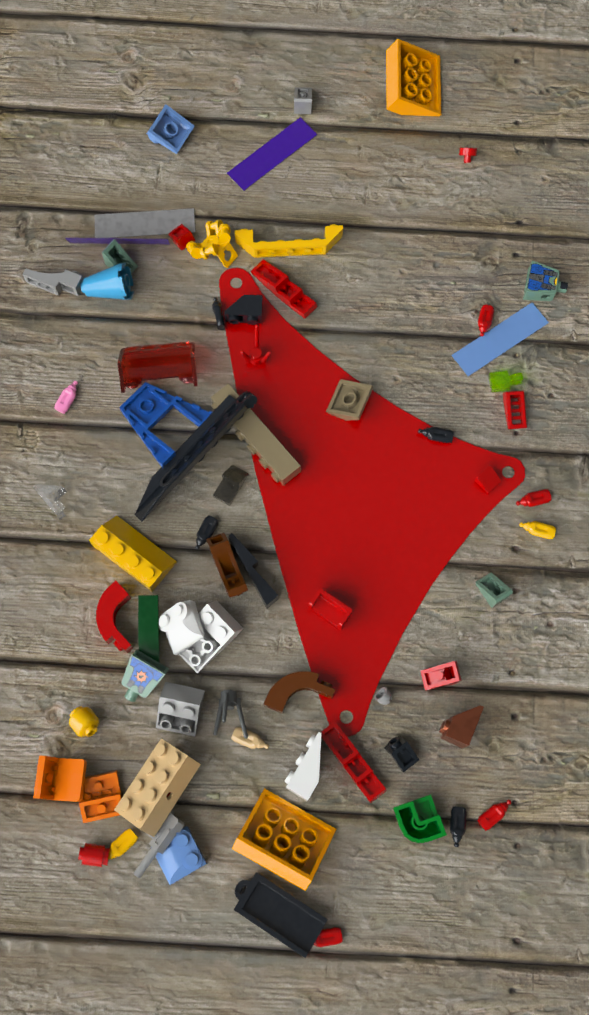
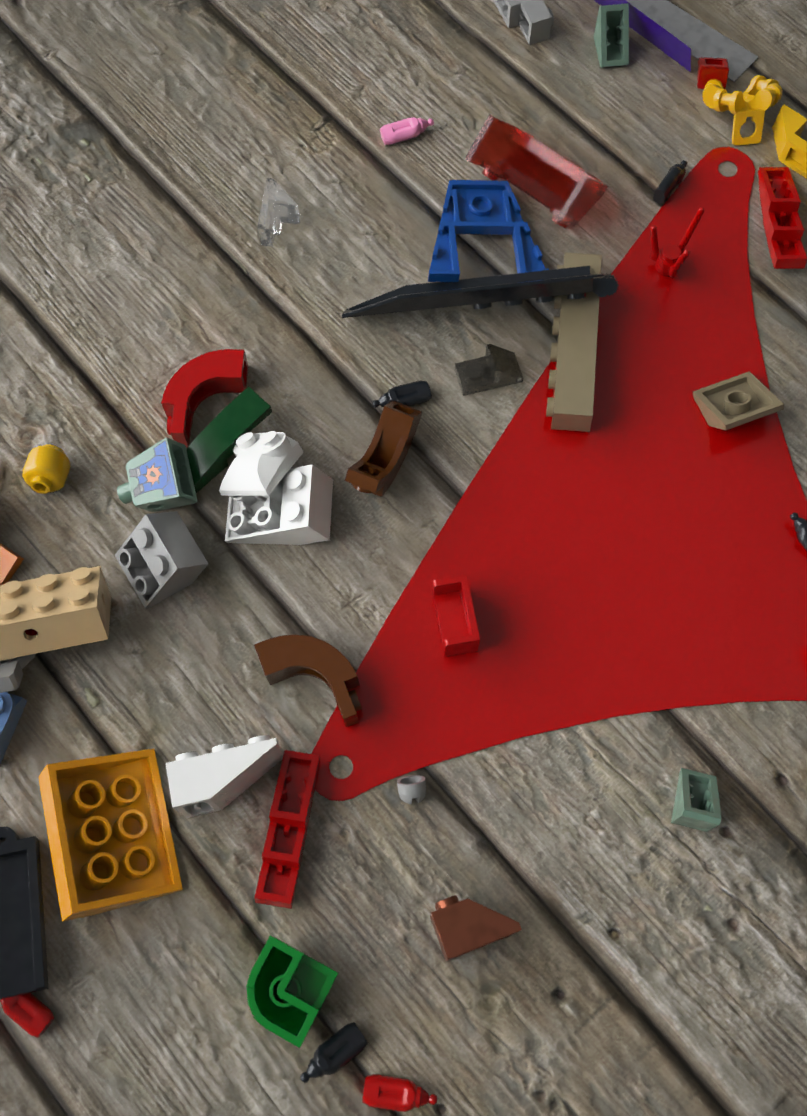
camera: 50 degrees right, 5 degrees down
dark azure cone [81,263,134,300] -> none
yellow slope [89,516,177,592] -> none
dark grey plant [213,690,248,739] -> none
black slope [225,295,263,325] -> none
black slope [228,533,279,609] -> none
tan piece [231,727,269,749] -> none
black bracket [384,736,419,772] -> none
slope [420,661,462,690] -> none

